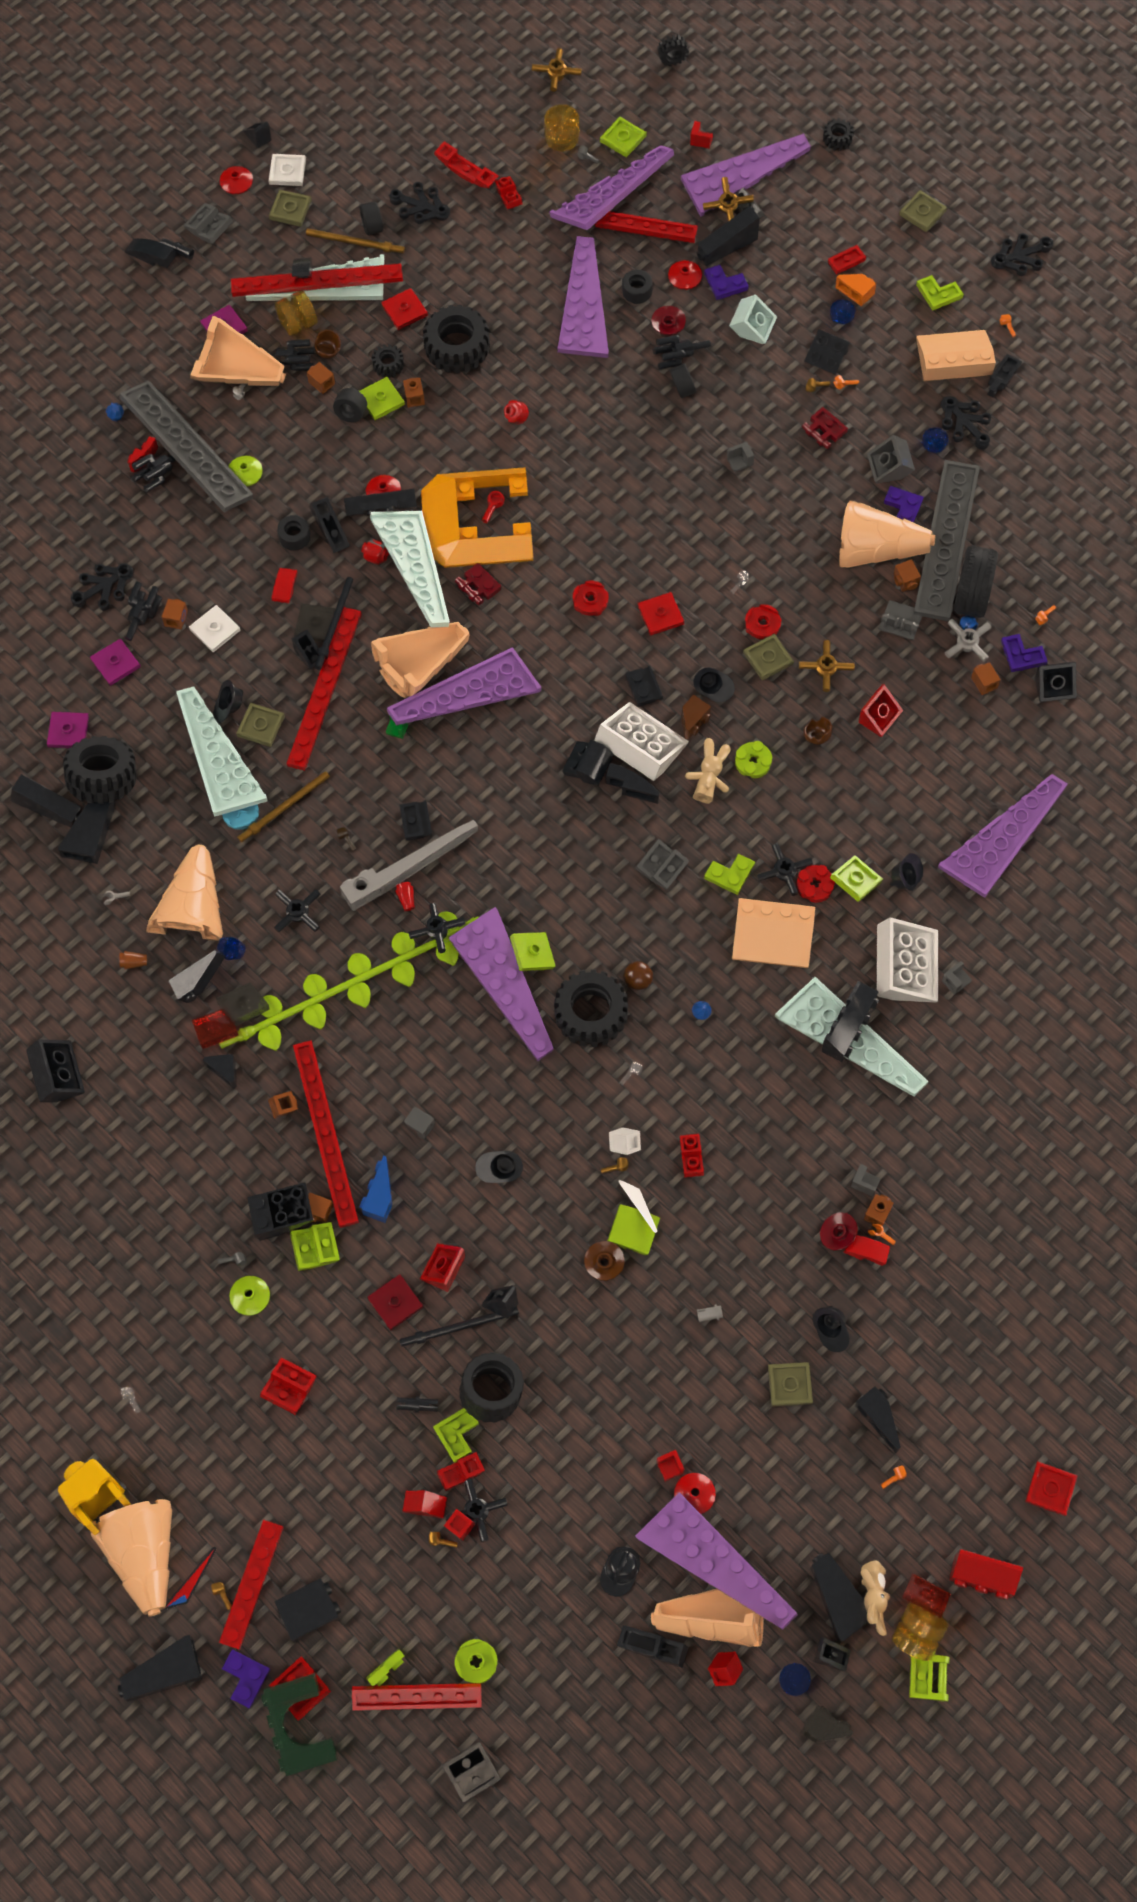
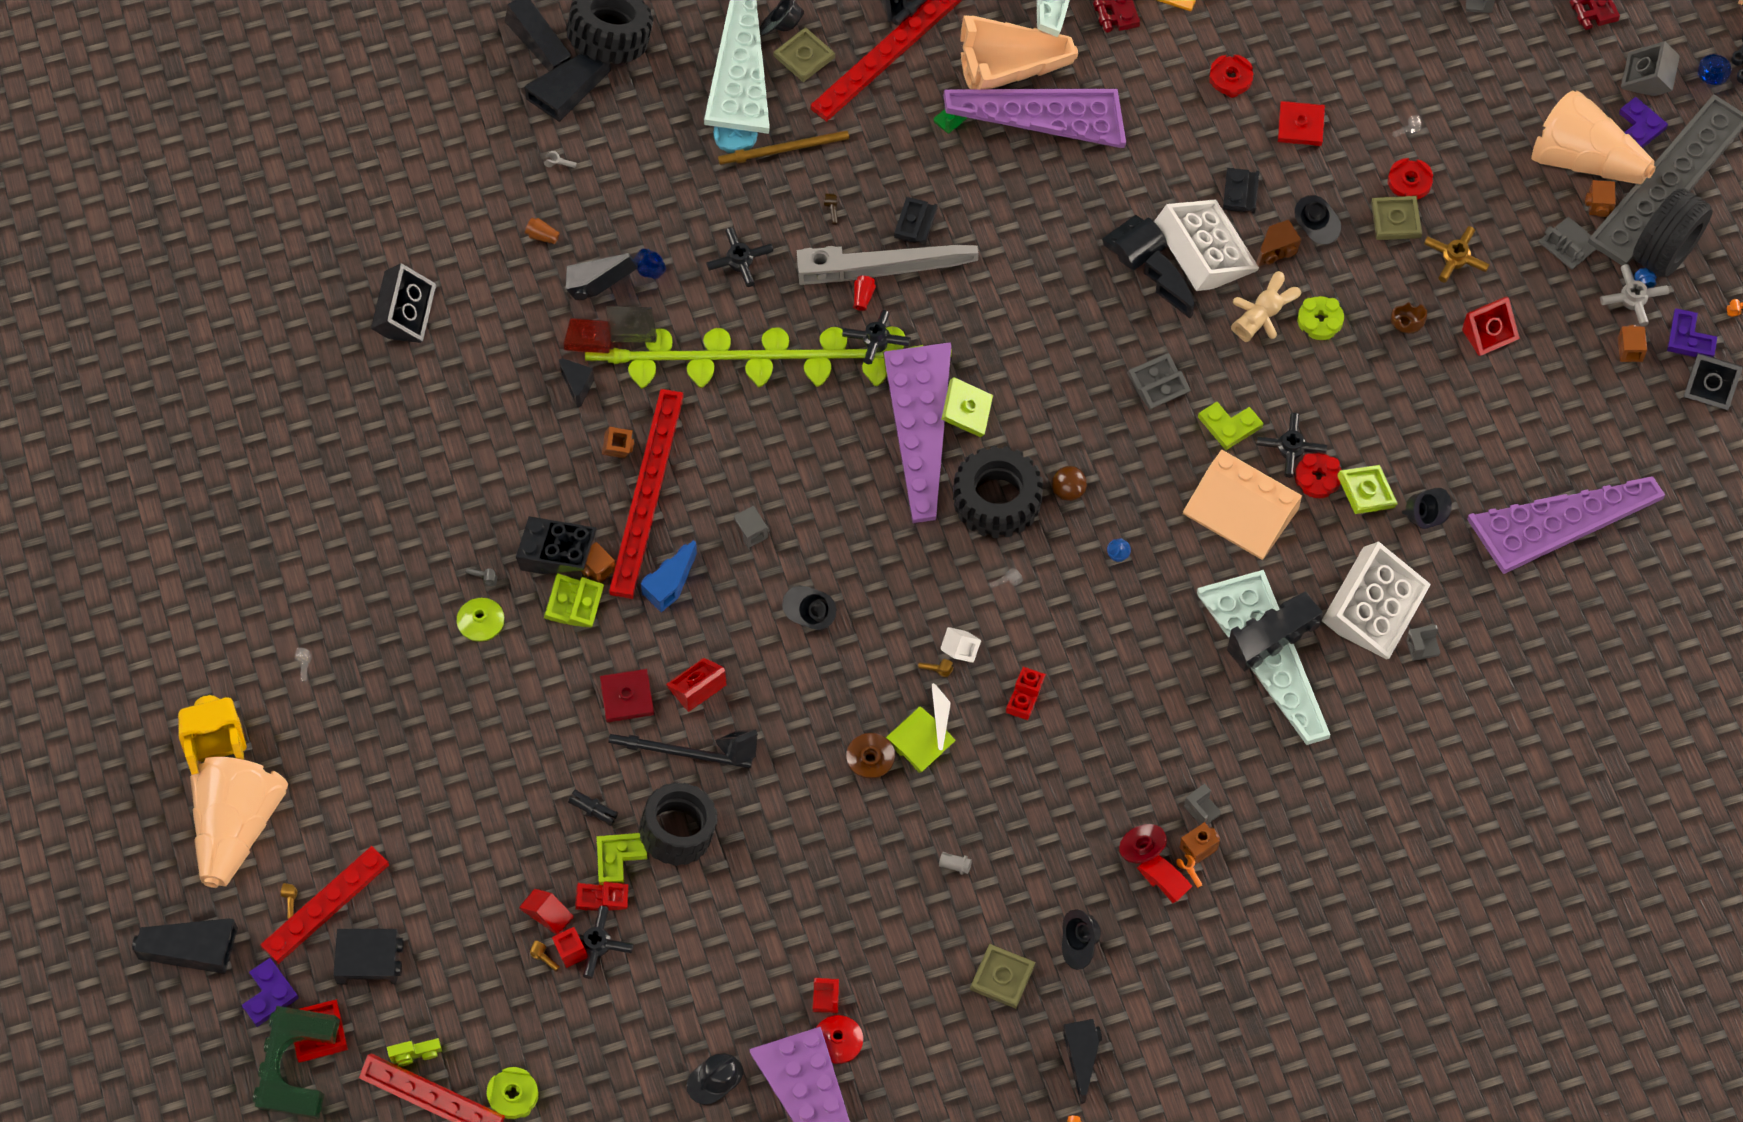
camera: 25 degrees right, 5 degrees down
light nougat cone [146,845,223,941] -> none
sticker [165,1547,216,1609] -> none
red slope [260,1357,317,1415] -> none

